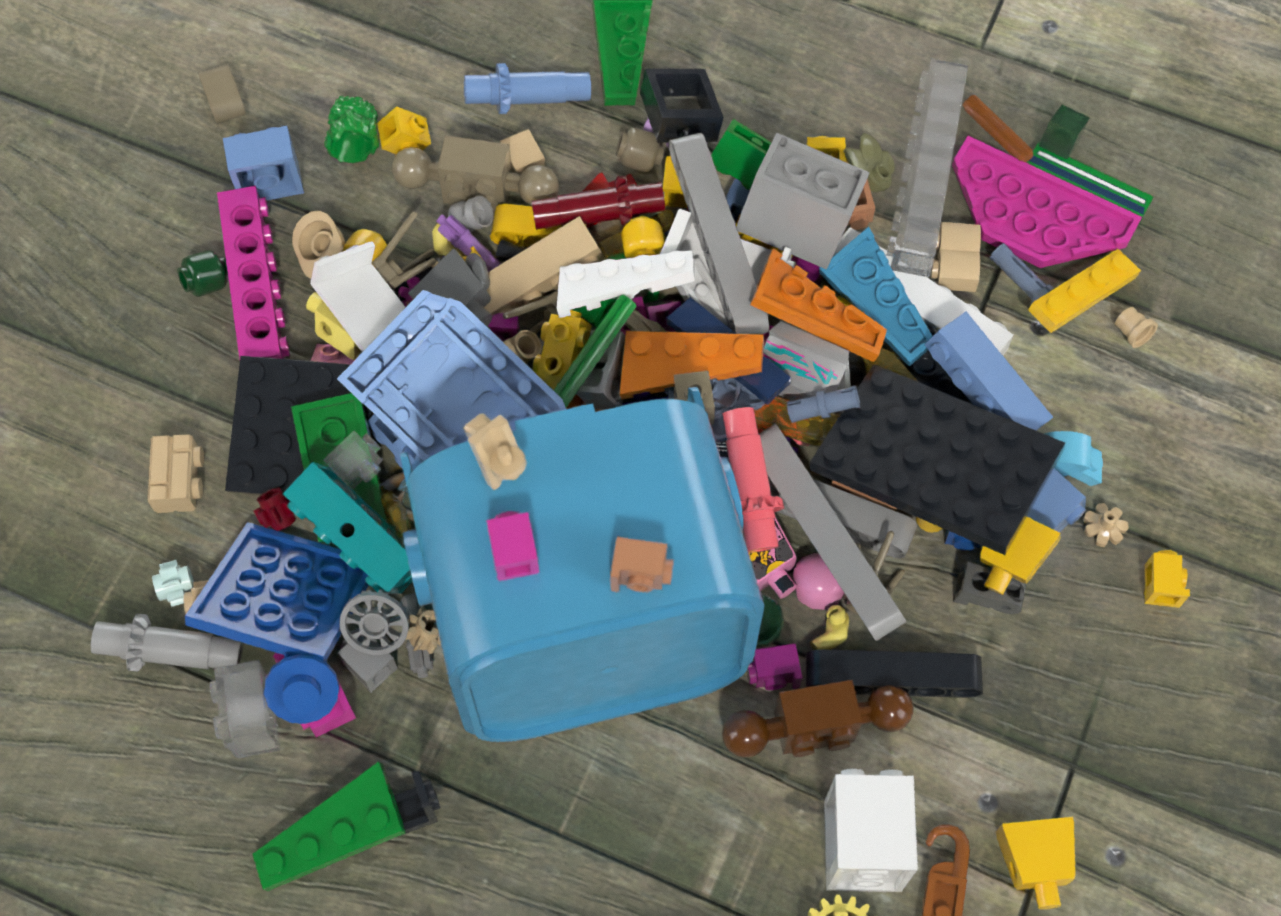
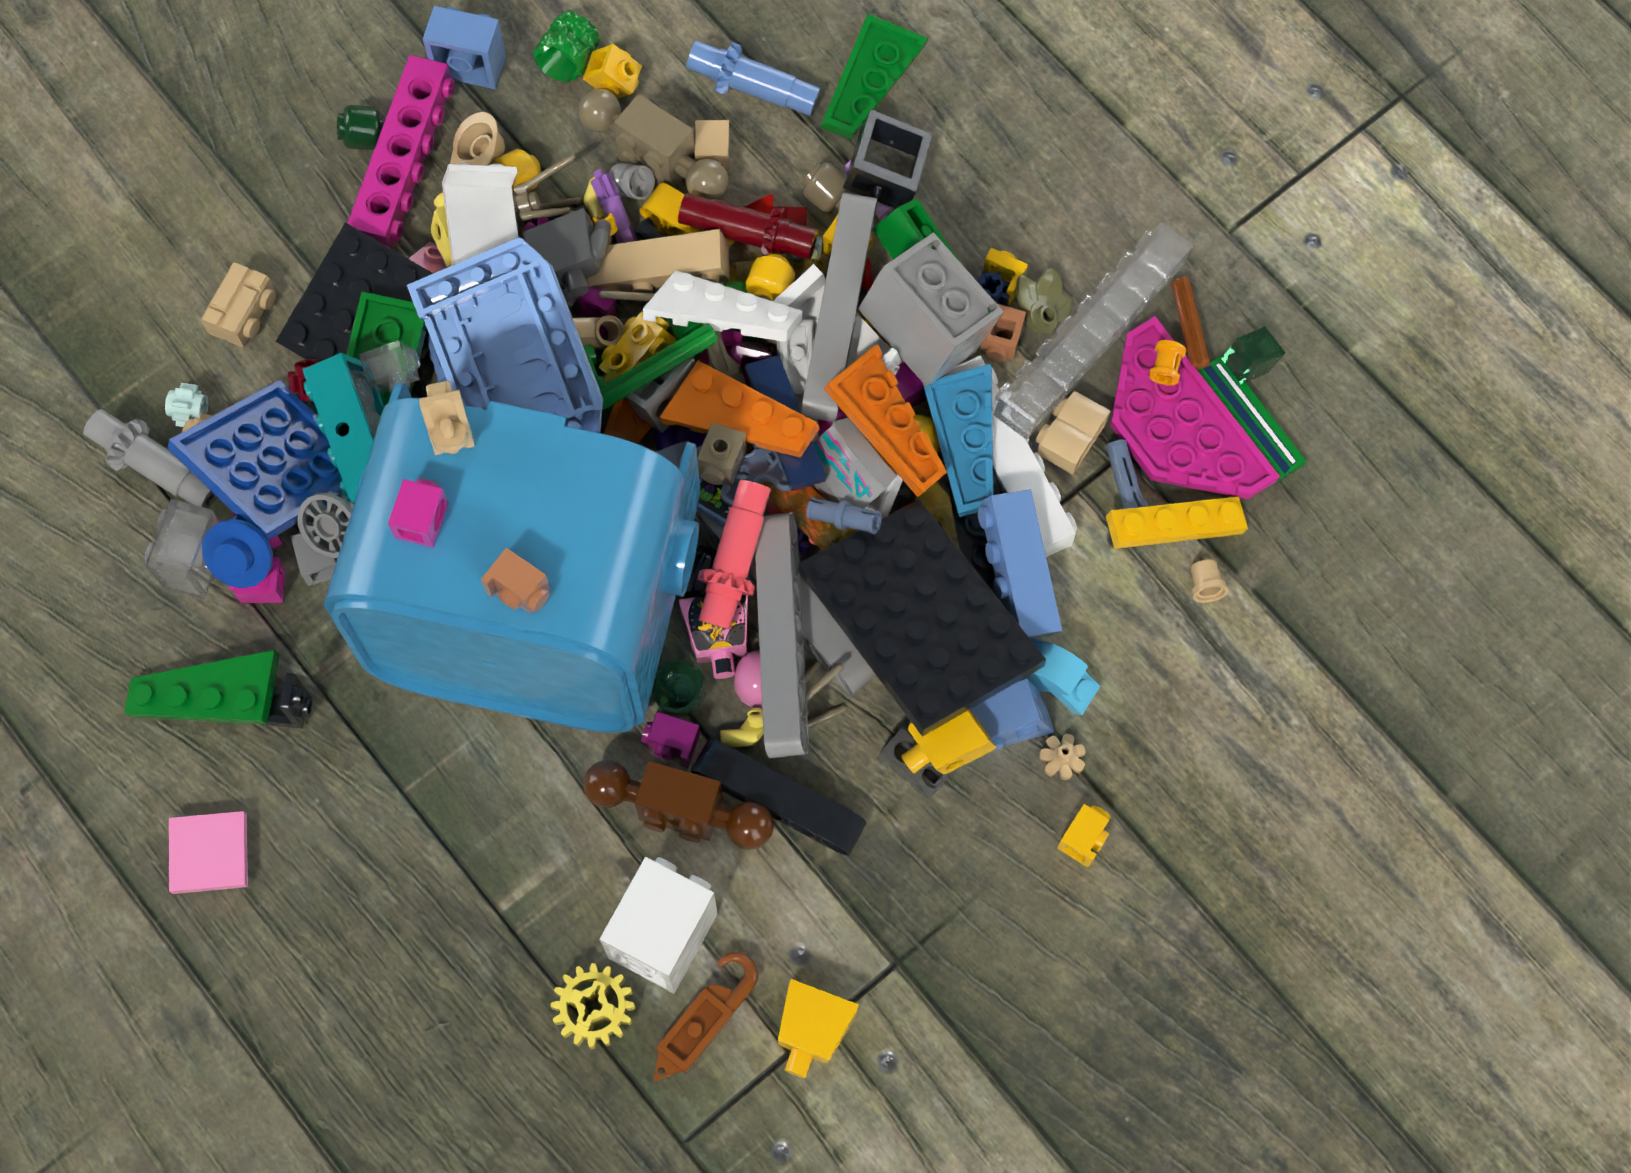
camera: 25 degrees right, 5 degrees up
none -> light orange bush [1149,340,1187,386]

